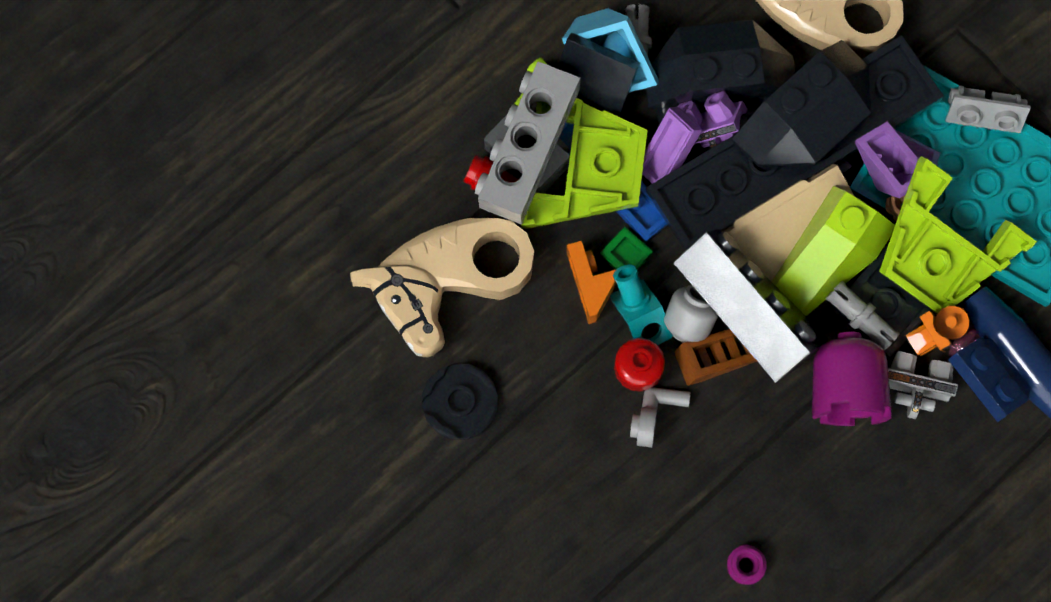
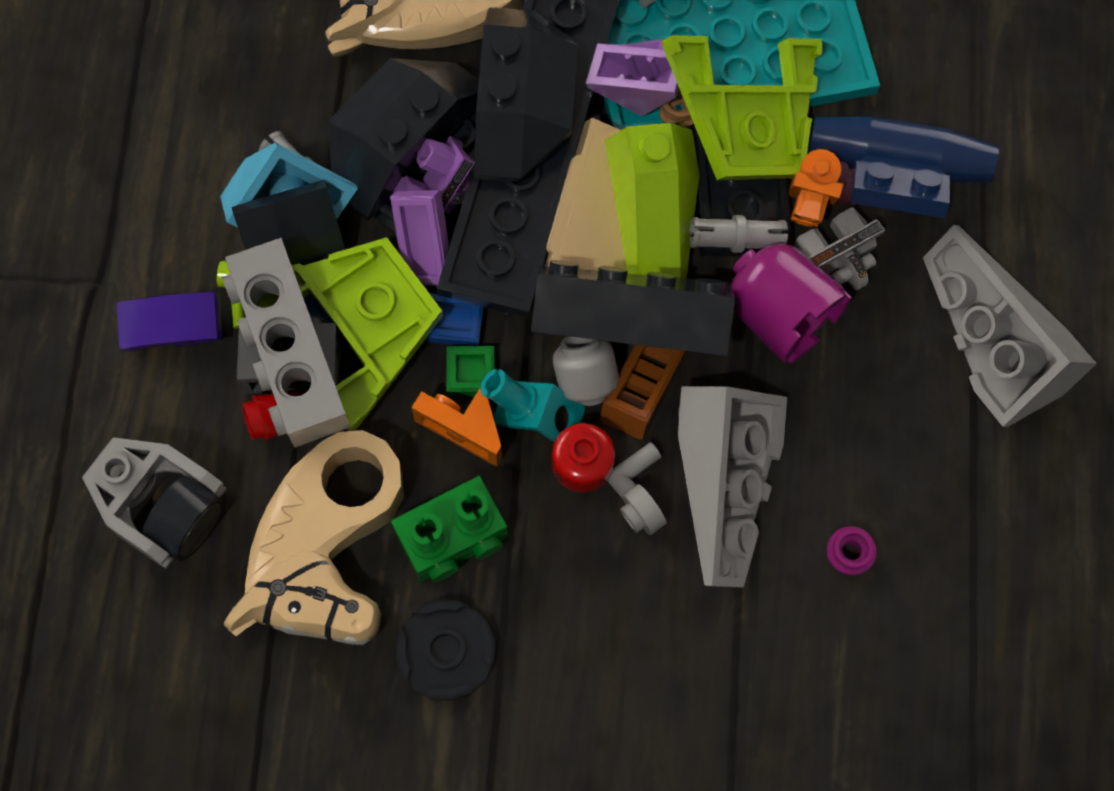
camera: 50 degrees left, 5 degrees down
none -> light grey piece [82,437,227,569]
none -> dark purple slope [117,292,222,352]
none -> green brick [391,475,508,583]
none -> light grey wedge [678,387,787,587]
none -> light grey wedge [923,225,1097,427]

